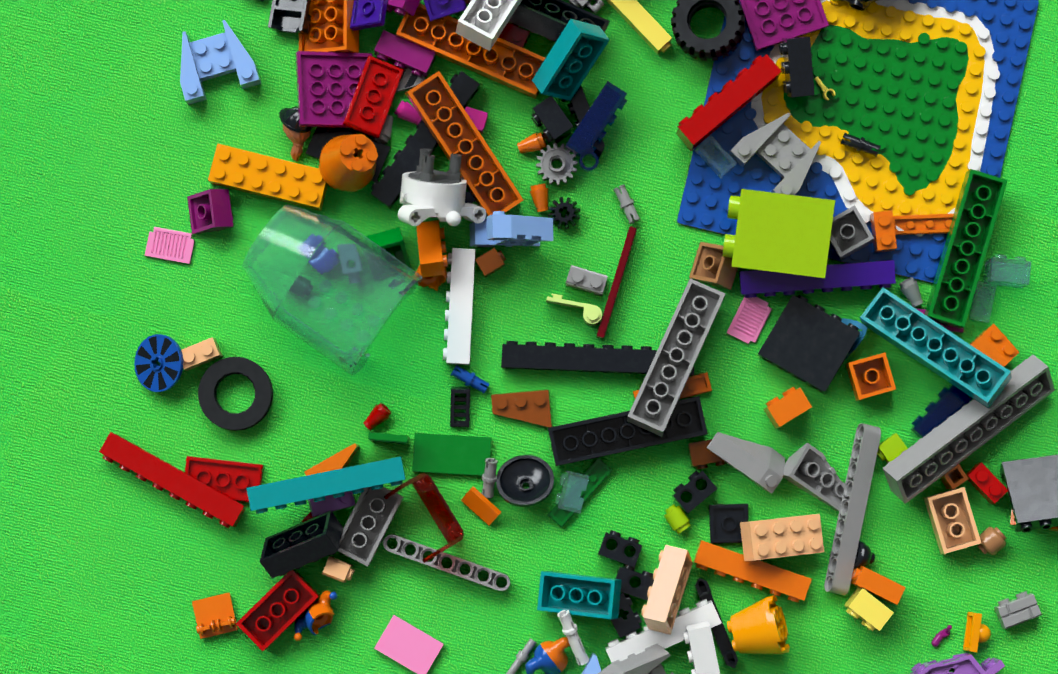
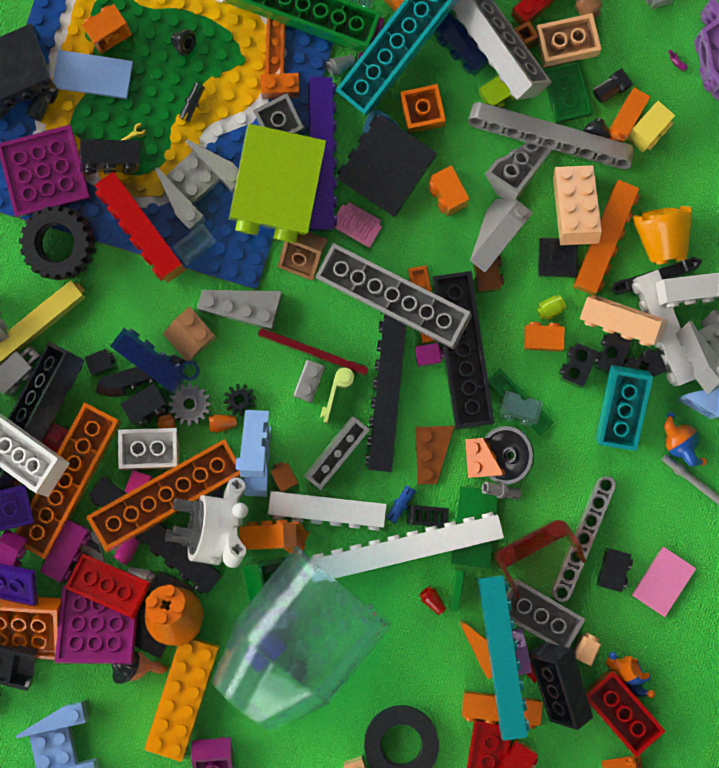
camera: 85 degrees left, 0 degrees up
orange tile [461,486,501,526] -> none
teal brick [532,19,609,101] -> none
white pin [557,610,589,665] -> none
light grey pin [614,185,640,224] -> none
black brick [672,471,718,514] -> none
light orange tile [963,612,991,653] -> none
none -> light blue tile [53,50,134,99]
none -> orange brick [81,4,132,55]
none -> black brick [84,349,117,377]
none -> white slope [118,428,180,470]
none -> medium nougat slope [163,307,217,362]
none -> black brick [171,29,196,56]
none -> light grey wedge [197,290,283,331]
none -> light grey brick [303,417,370,490]
none -> white brick [308,512,504,583]
none -> magenta brick [415,343,444,367]
none -> orange brick [461,691,543,729]
none -> wing [465,438,505,478]
none -> orange brick [523,322,565,352]
none -> green tile [543,60,593,124]
none -> black piece [593,68,633,104]
none -> black brick [596,548,633,592]

